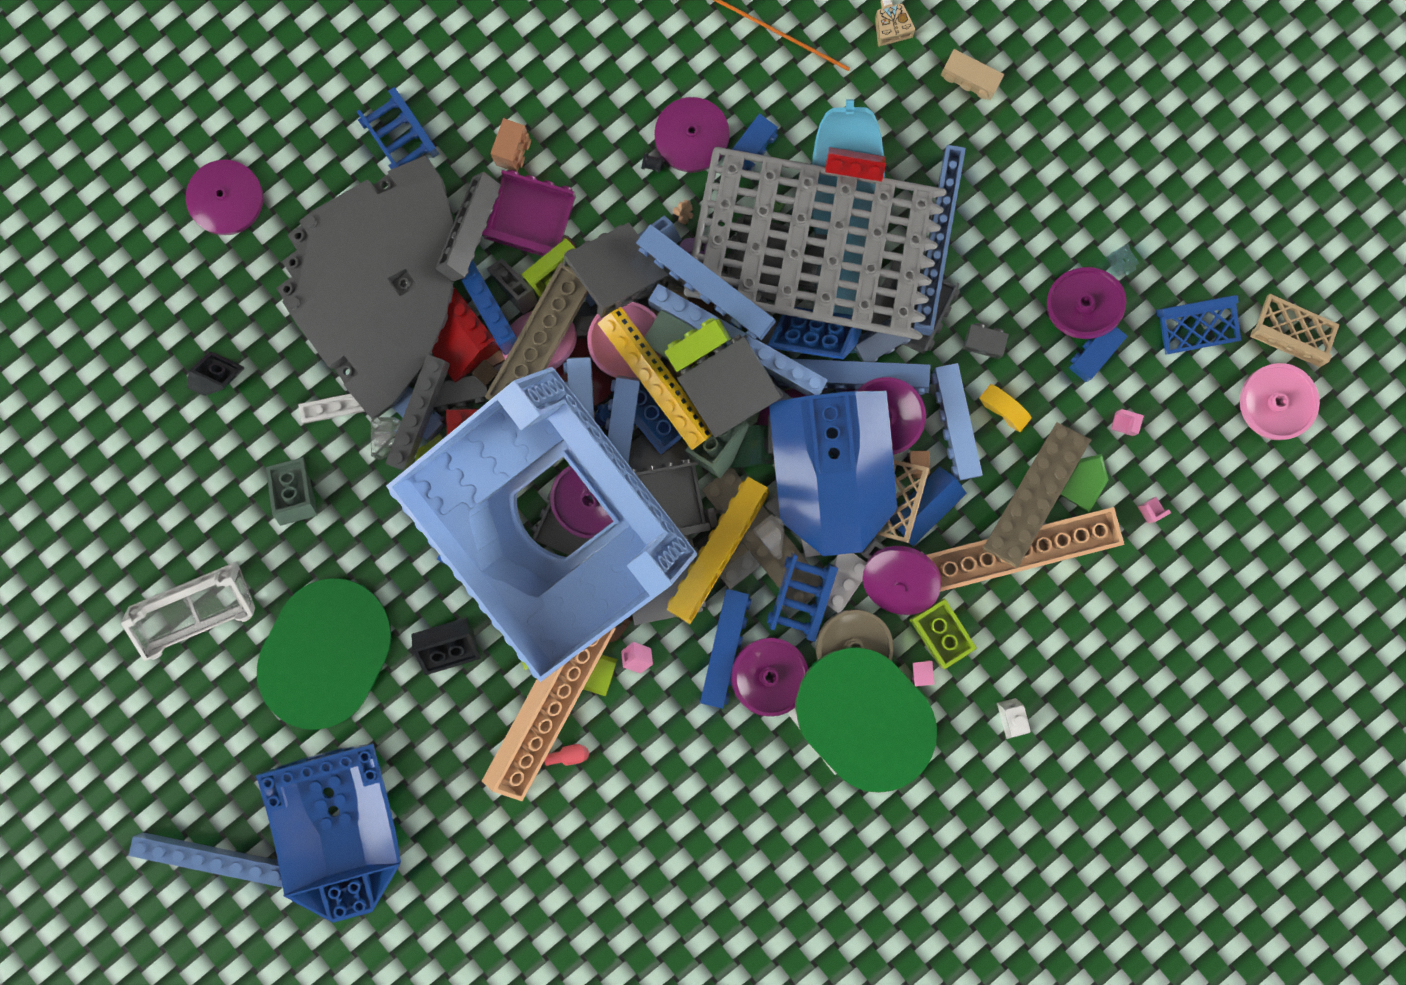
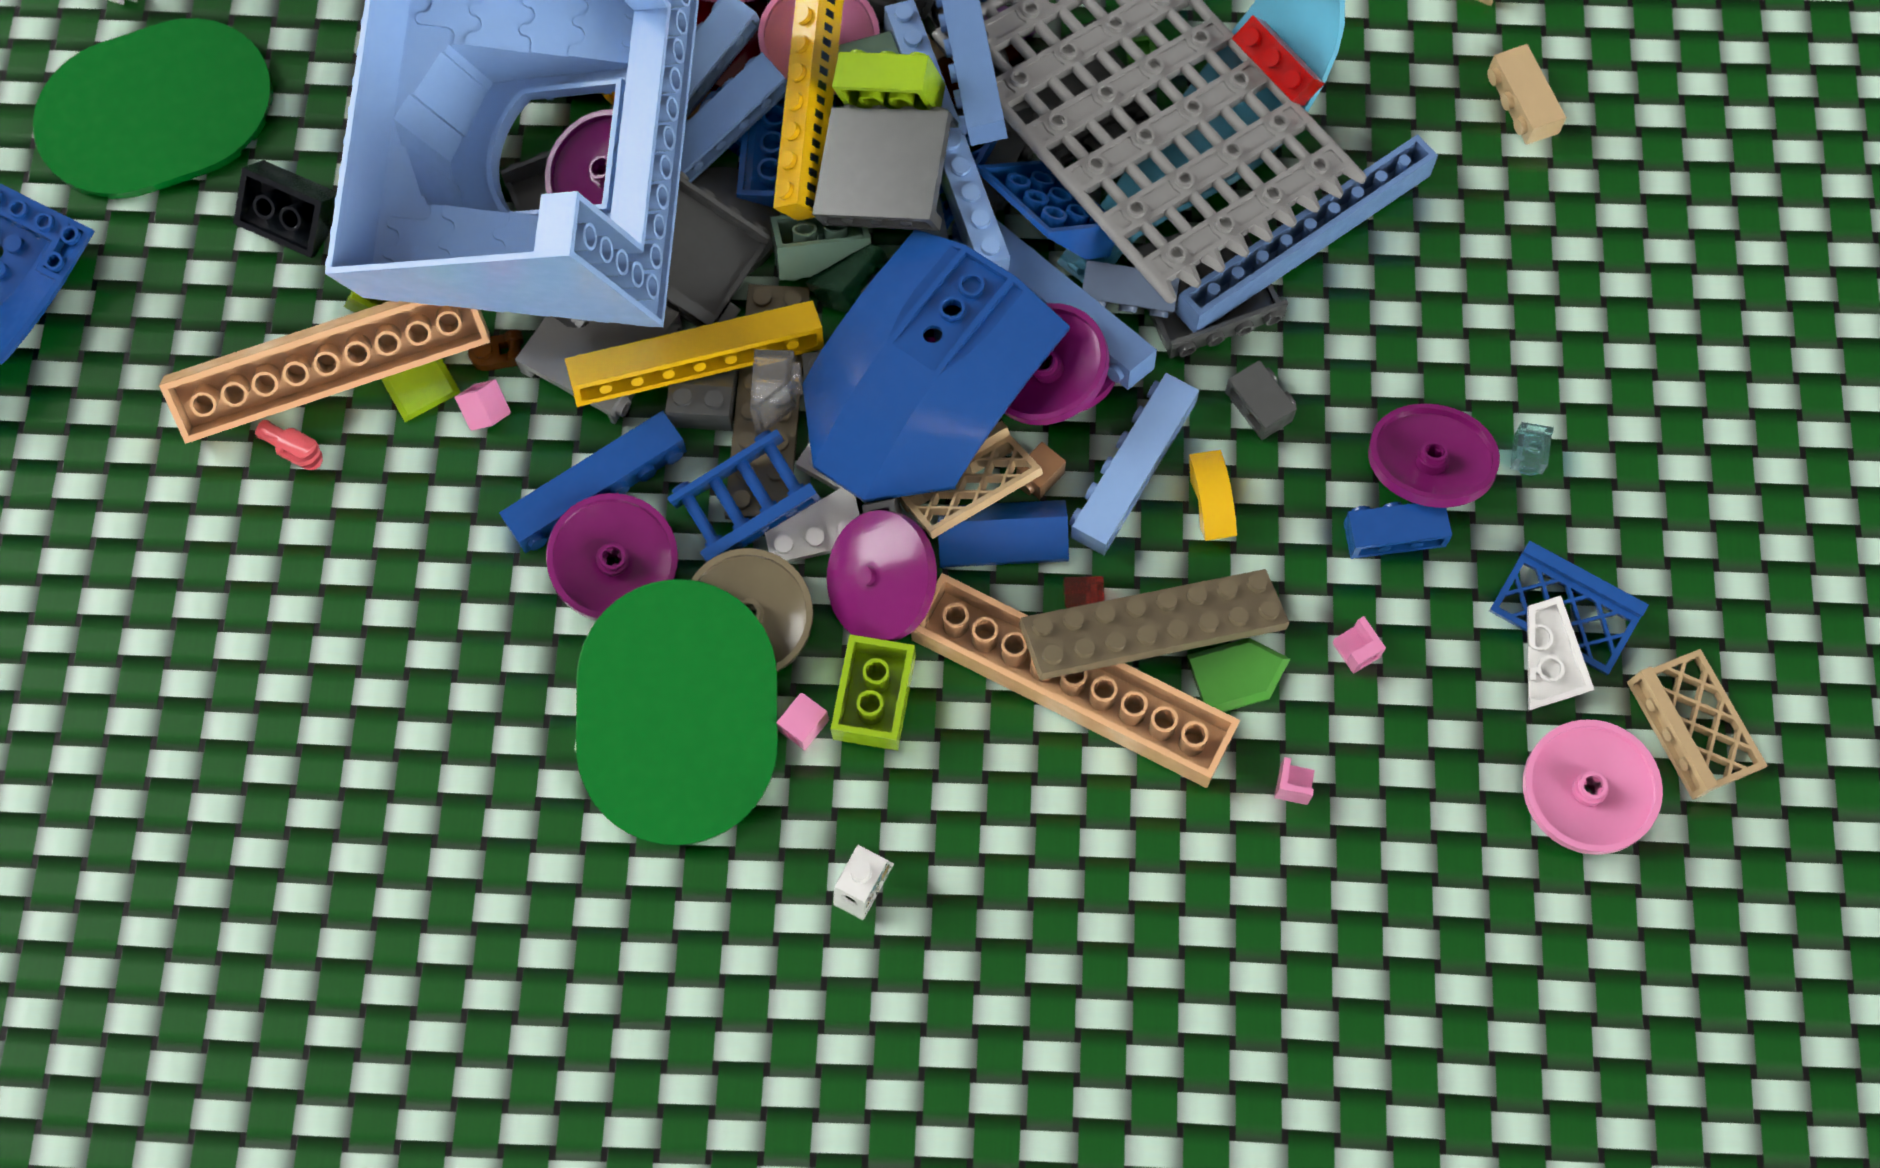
camera: 45 degrees right, 15 degrees down
none -> clear red panel [1063,576,1105,609]
none -> white wing [1527,596,1595,711]

